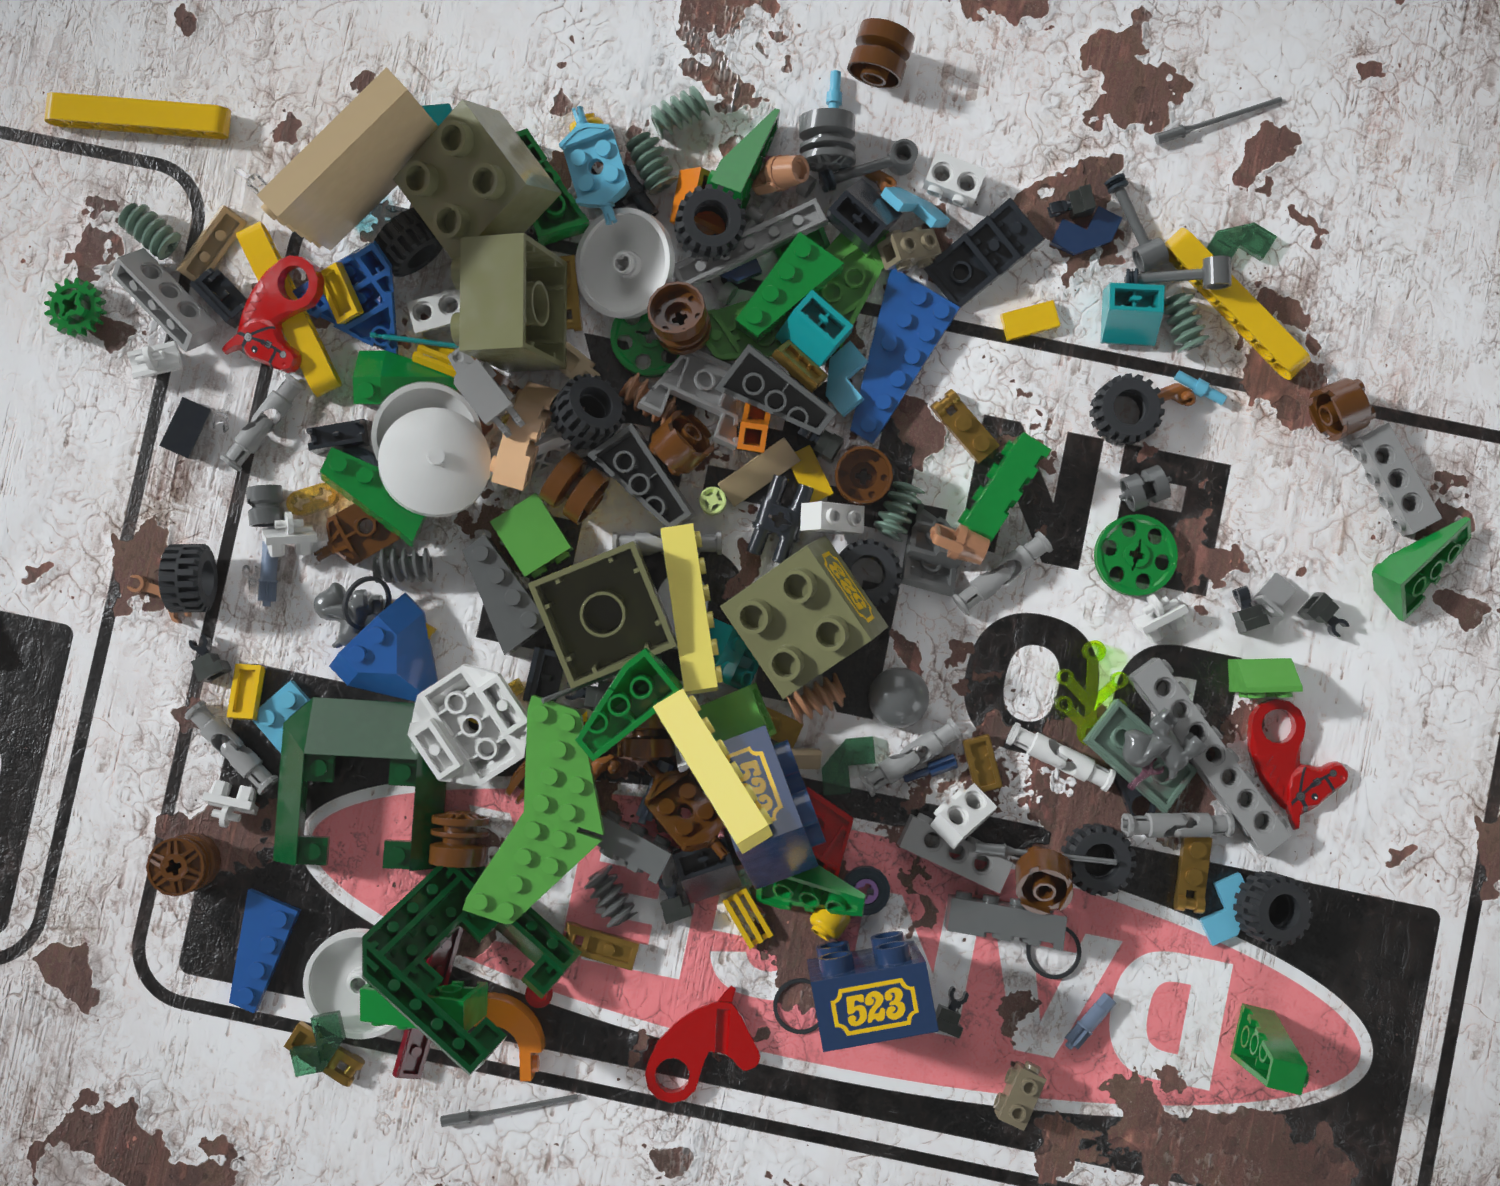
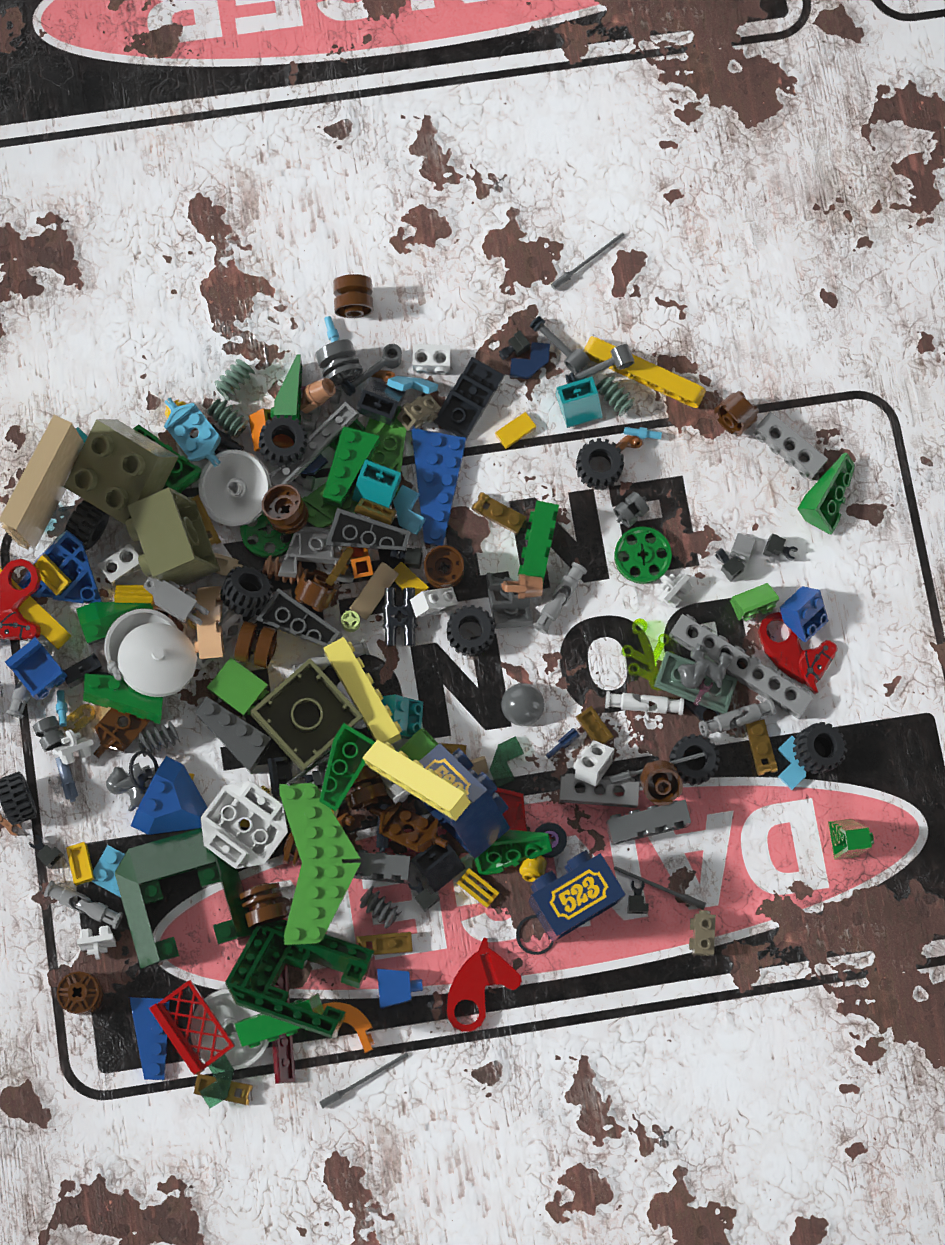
camera: 30 degrees left, 10 degrees down
teal piece [370,332,459,349] -> none
red plate [525,986,553,1008] -> none
olive brick [720,535,888,699] -> none
nougat piece [786,673,846,724] -> none
light grey piece [859,718,964,797] -> none
sand green piece [873,481,925,543] -> none
black piece [1026,927,1082,979] -> none
sand blue piece [1064,992,1117,1050] -> none
clear green tile [1206,222,1277,261] -> none
none -> blue panel [5,637,67,700]
none -> medium azure bar [56,690,68,727]
none -> light grey piece [107,661,122,680]
none -> red fence [149,980,236,1075]
none -> pearl gold plate [326,547,354,586]
none -> blue torso [377,969,423,1008]
none -> dark grey piece [613,866,706,910]
none -> blue slope [779,586,829,642]

